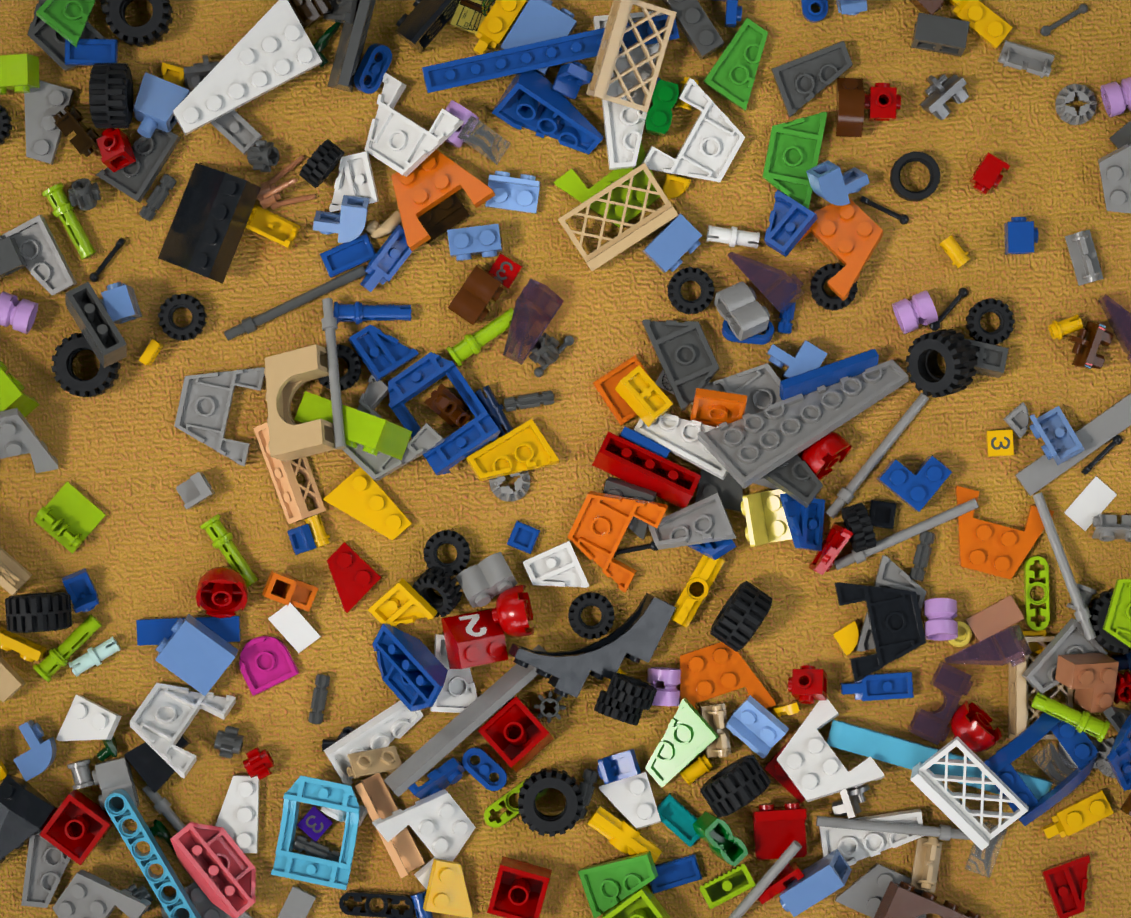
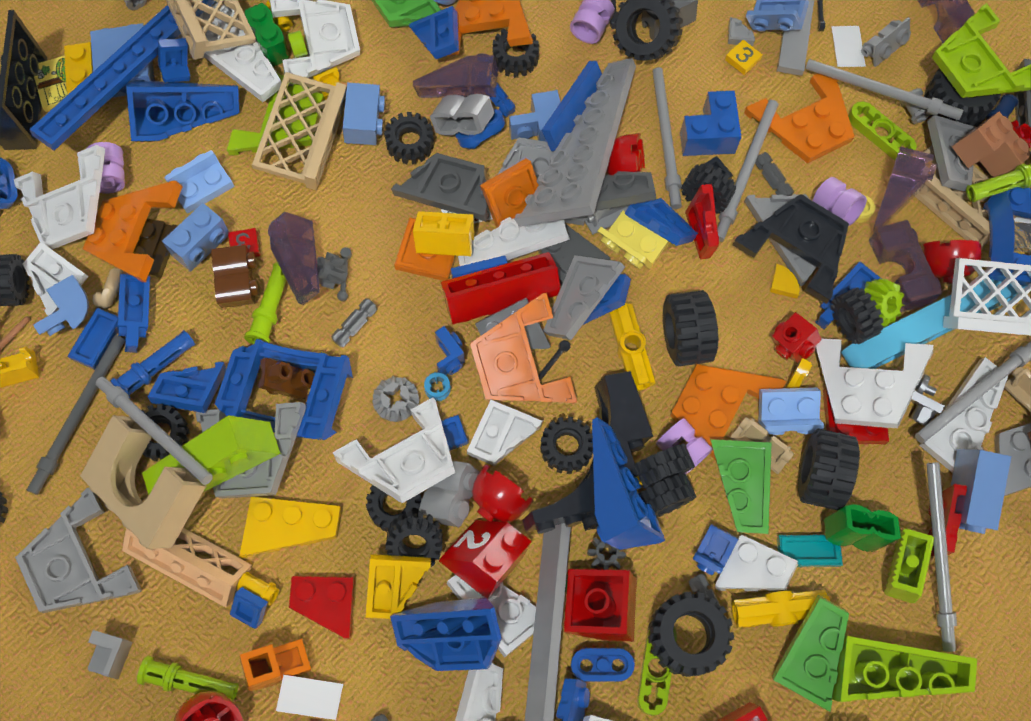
camera: 45 degrees left, 20 degrees down
clear tile [457,116,511,165] -> none
yellow wing [466,419,560,481] -> none
dark blue pin [474,385,513,437] -> none
blue tile [650,853,702,894] -> none
yellow pin [680,754,714,785] -> none
white pin [706,225,760,249] -> none
red bracket [753,802,807,860] -> none
nougat slope [965,595,1025,643] -> none
none -> lime beam [288,31,308,58]
none -> white wing [333,397,455,503]
none -> dark azure bush [424,372,451,401]
none -> blue bracket [435,326,465,375]
none -> blue wedge [592,417,665,550]
none -> black tyre [831,287,883,344]
none -> lime gear [864,278,904,327]

